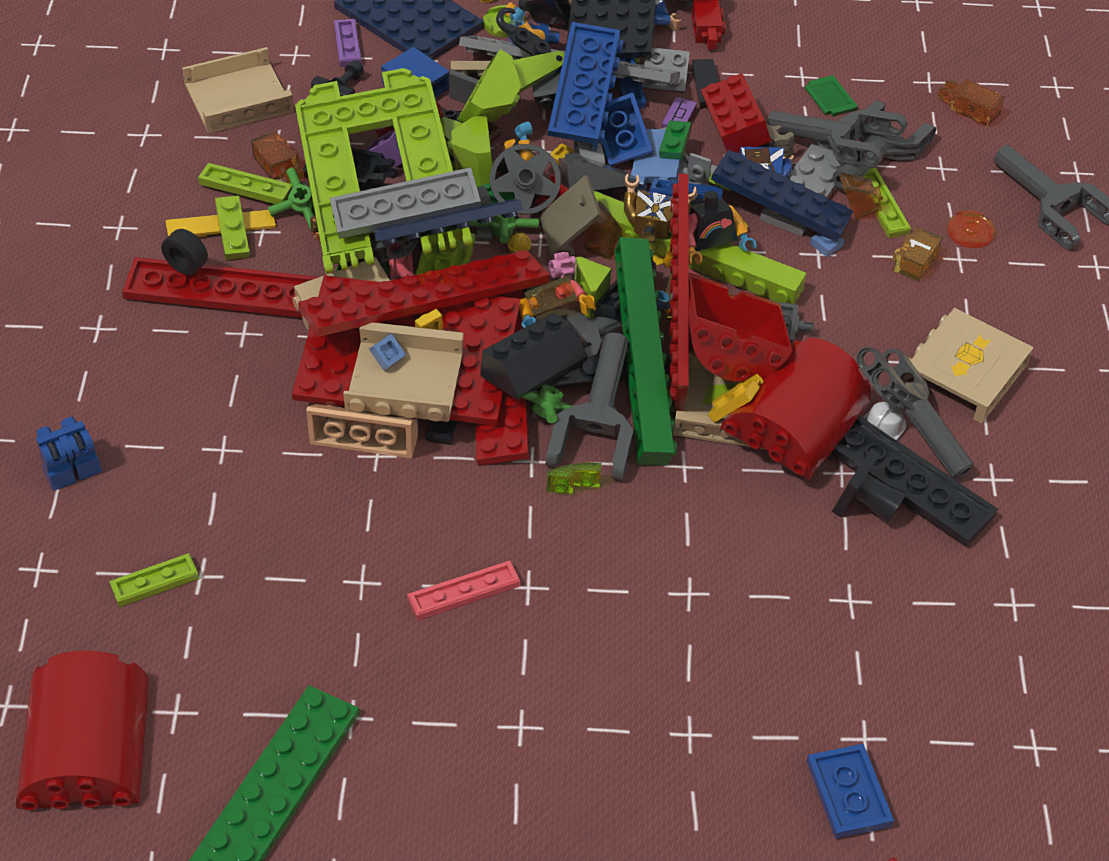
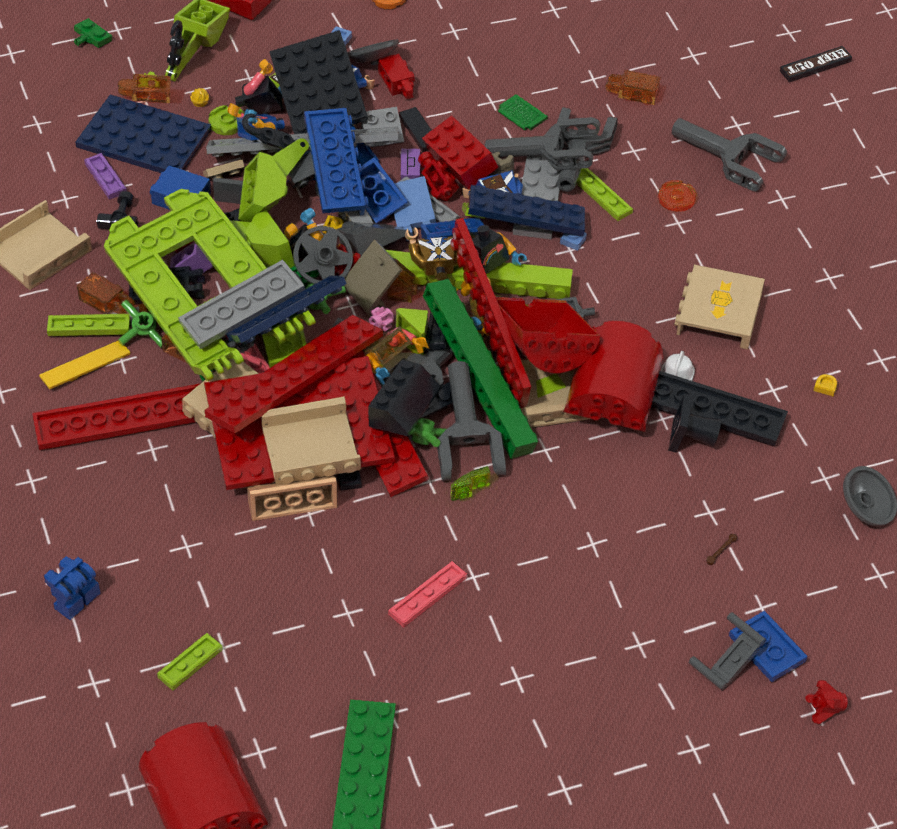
camera: 20 degrees left, 0 degrees up
black tyre [161,229,208,275] -> none
lime plate [215,196,250,260] -> none
medium blue plate [369,333,406,370] -> none
yellow plate [415,309,443,330] -> none
yellow plate [508,233,531,254] -> none
green plate [659,120,692,160] -> none
light grey bracket [687,153,717,185] -> none
yellow plate [708,374,764,422] -> none
clear orange slope [839,172,883,220] -> none
dark grey piece [856,347,974,479] -> none
clear yellow brick [892,226,943,282] -> none
none -> red brick [418,152,459,201]
none -> dark grey plate [688,612,766,690]
none -> reddish brown hinge [706,534,737,565]
none -> yellow tile [814,374,837,396]
none -> dark grey dish [843,466,897,526]

